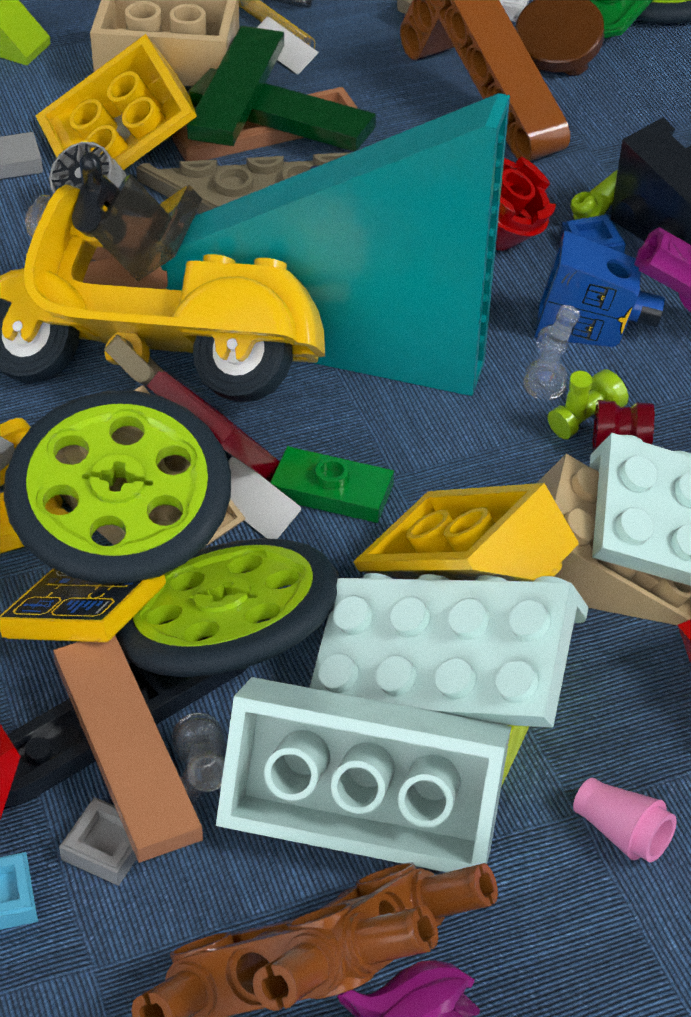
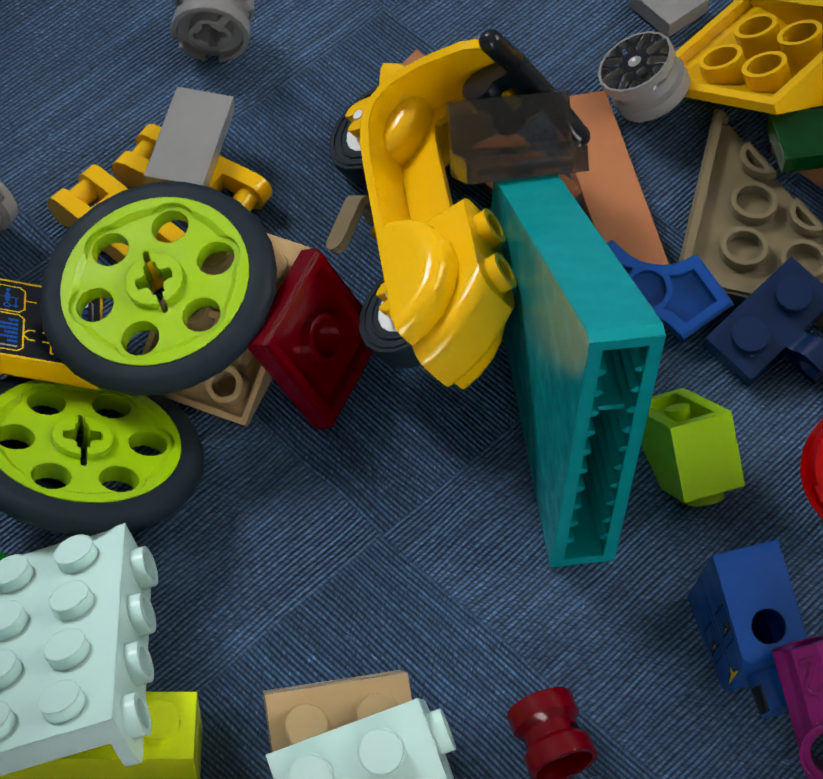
camera: 65 degrees right, 10 degrees up
white sticker [228,456,301,539] -> none
green plate [270,446,394,523] -> none
yellow slope [353,483,579,582] -> none
clear piece [523,305,580,400] -> none
lime piece [547,369,629,439] -> none

